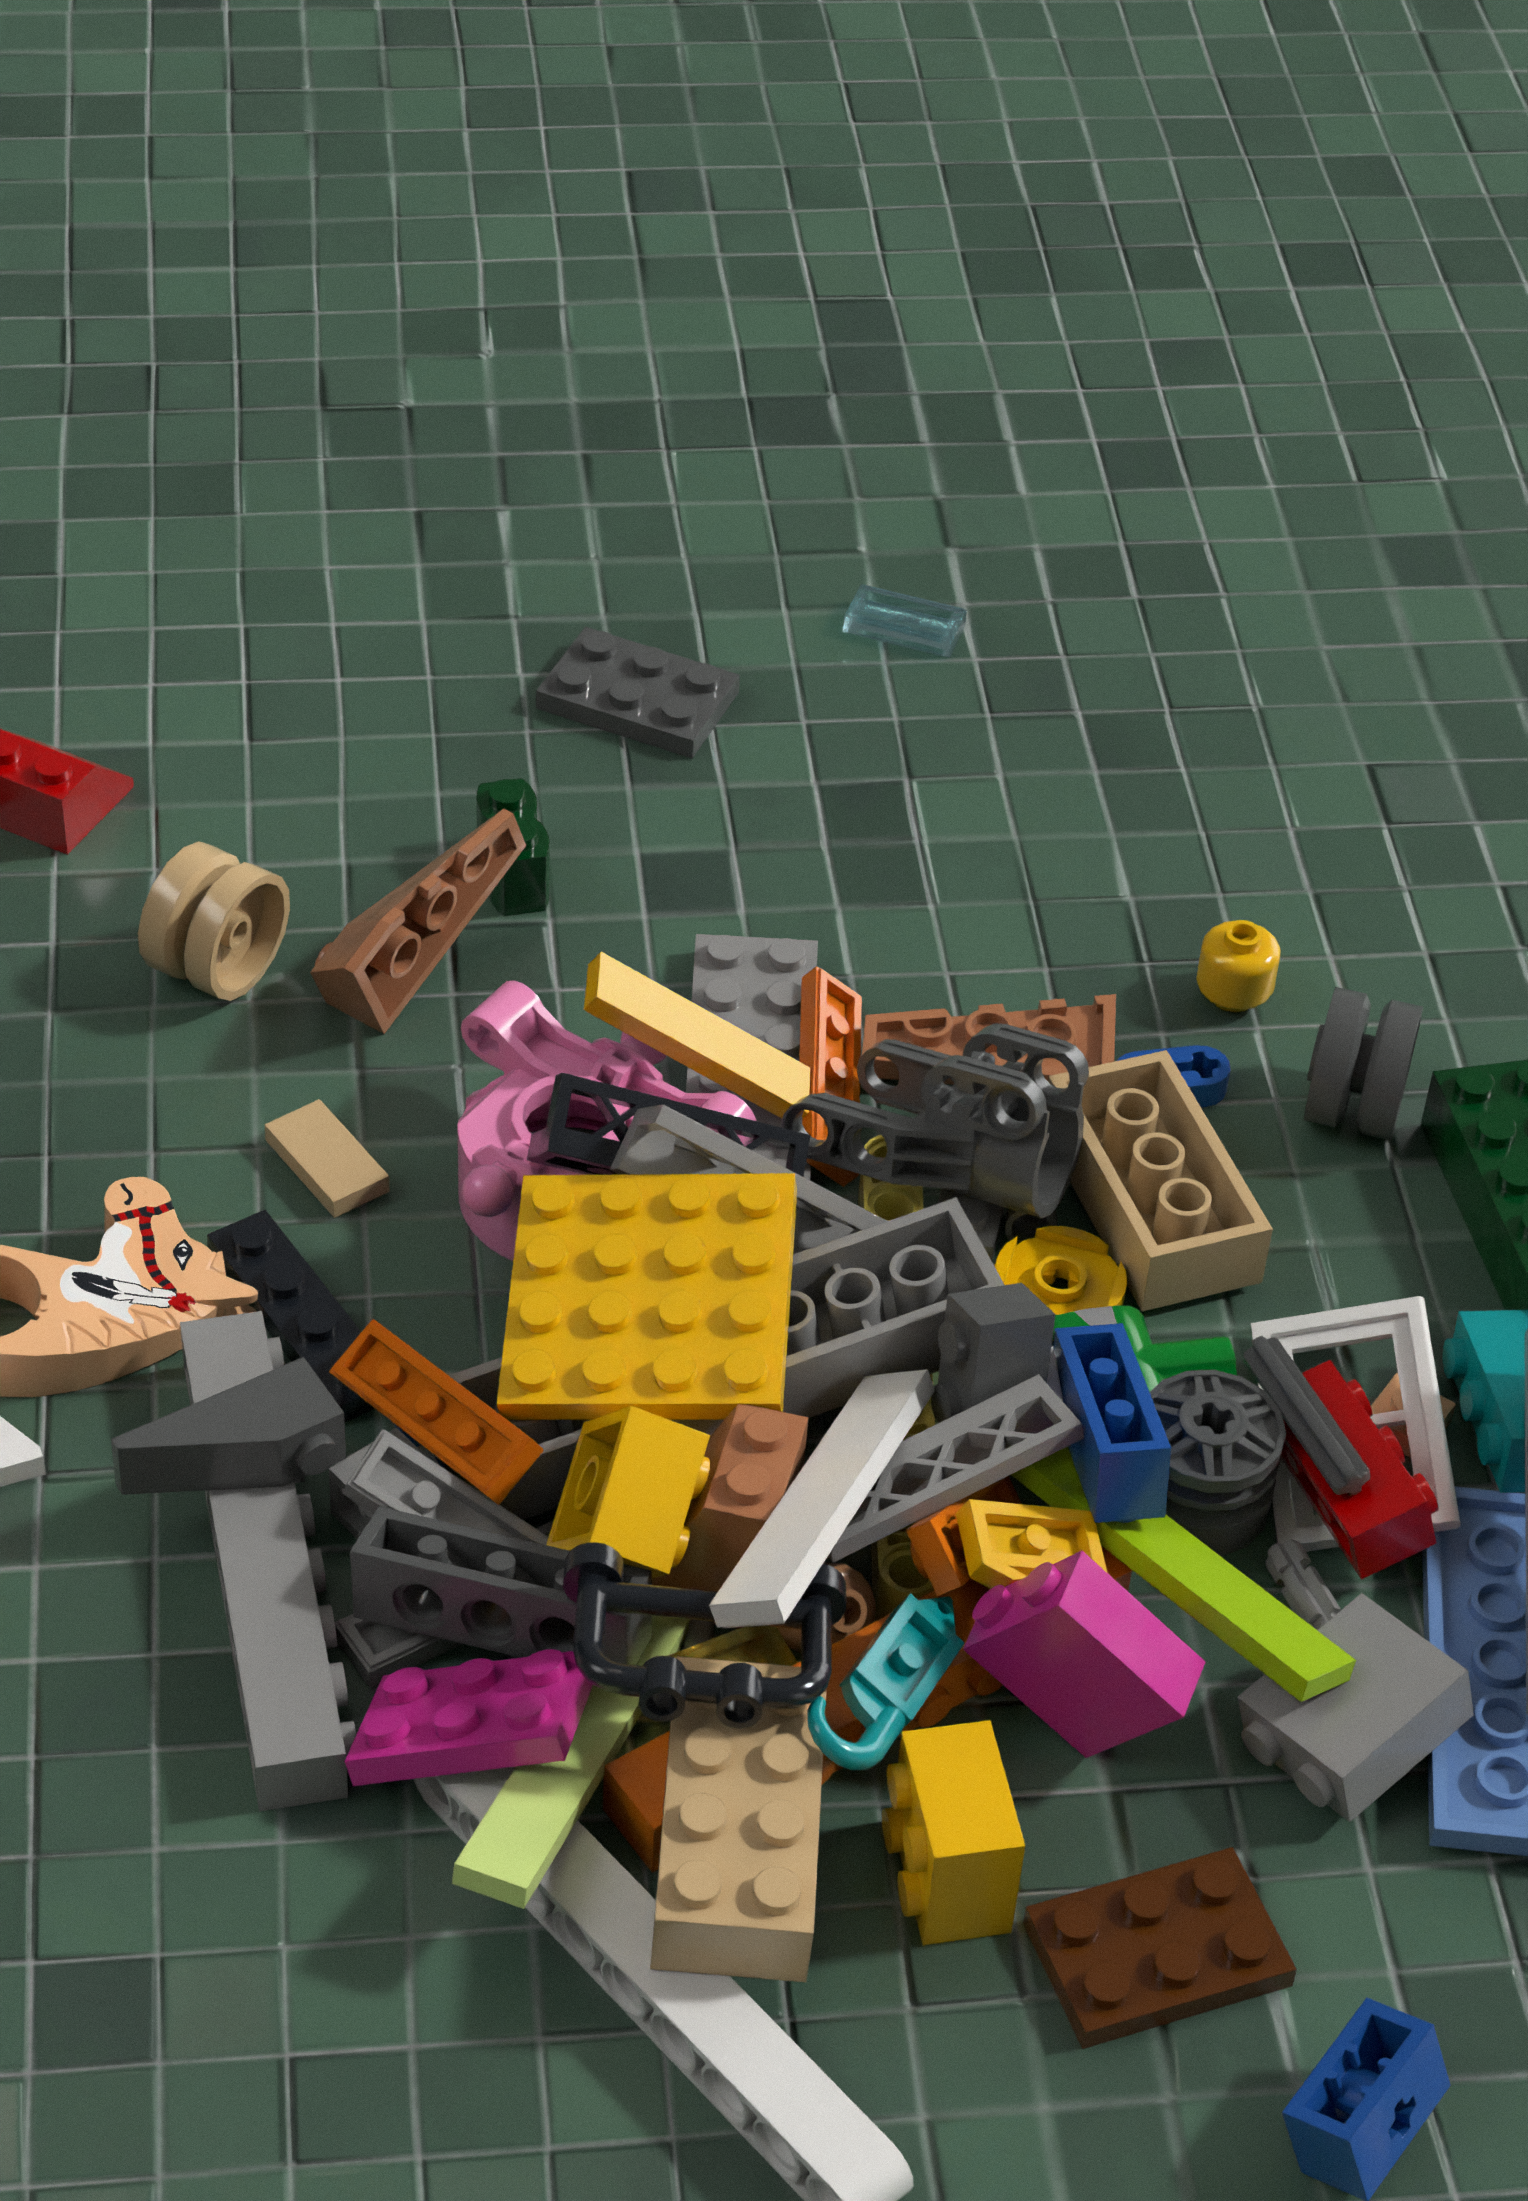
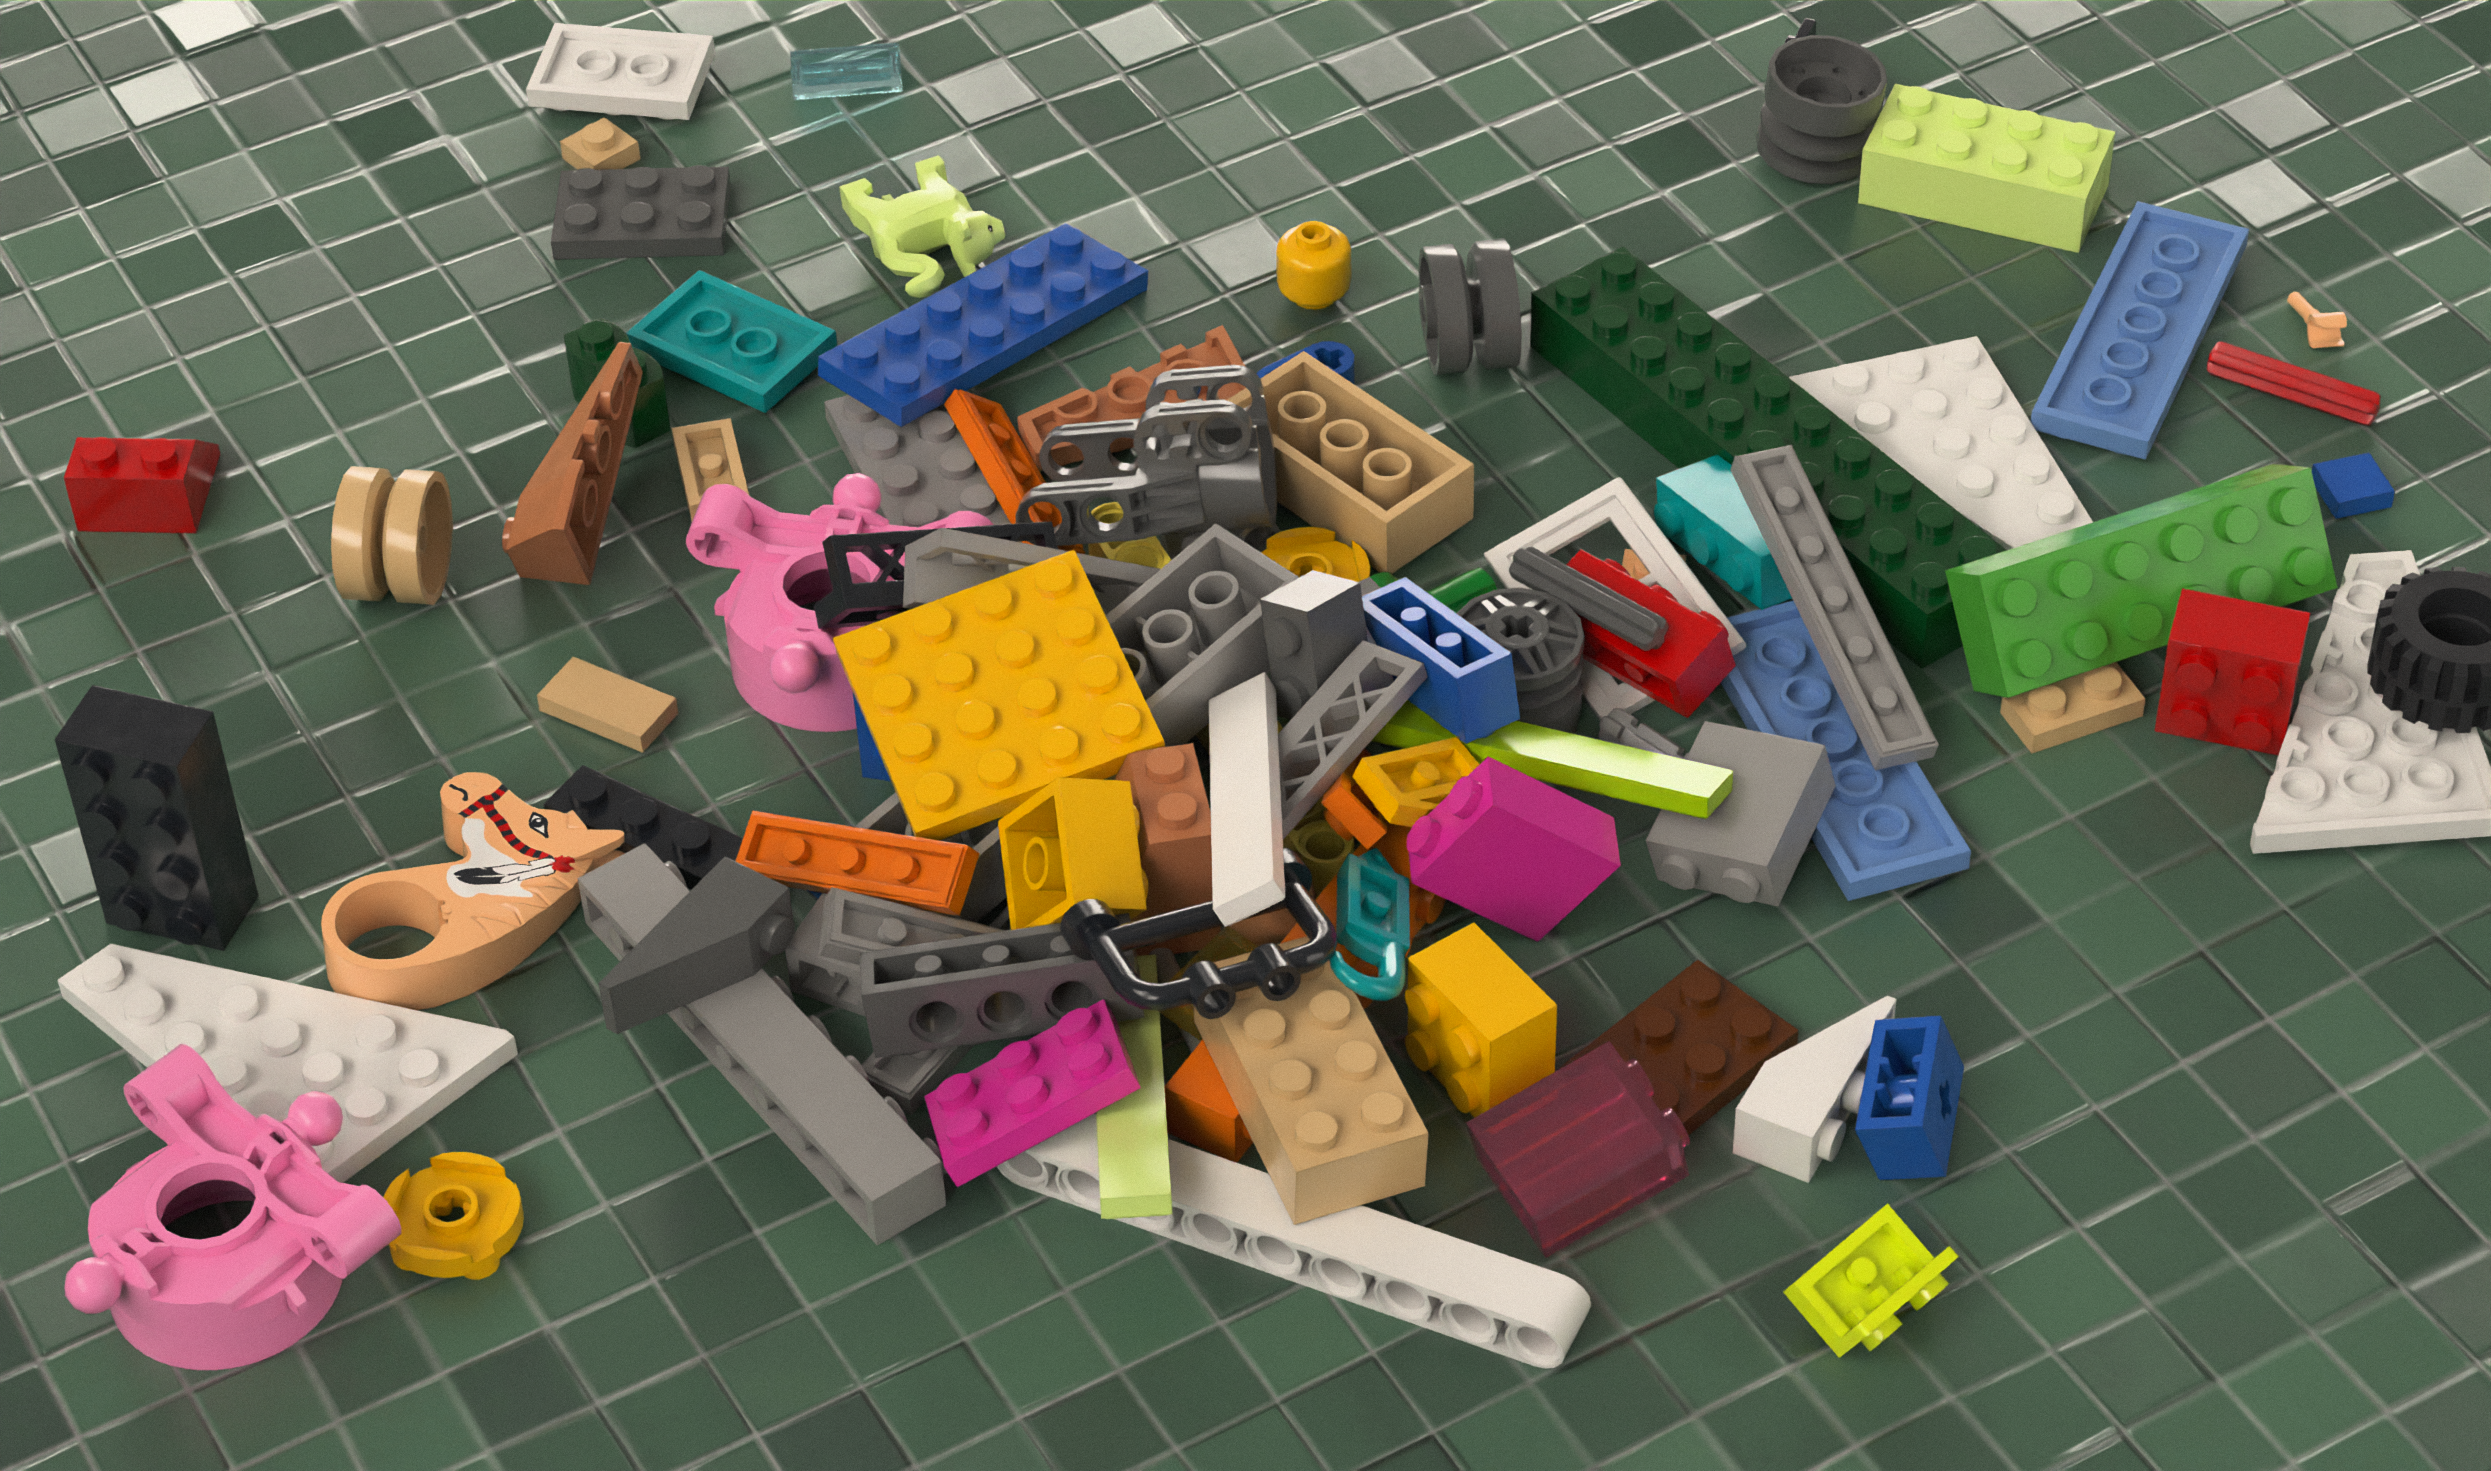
camera: 20 degrees left, 0 degrees up
yellow tile [584,952,810,1119] -> none
none -> white plate [526,23,715,120]
none -> tan plate [560,117,641,170]
none -> teal plate [626,270,837,413]
none -> tan plate [671,418,749,522]
none -> blue plate [818,223,1148,427]
none -> yellowish green animal [839,155,1005,298]
none -> clear pink brick [1466,1041,1690,1258]
none -> white slope [1733,996,1897,1183]

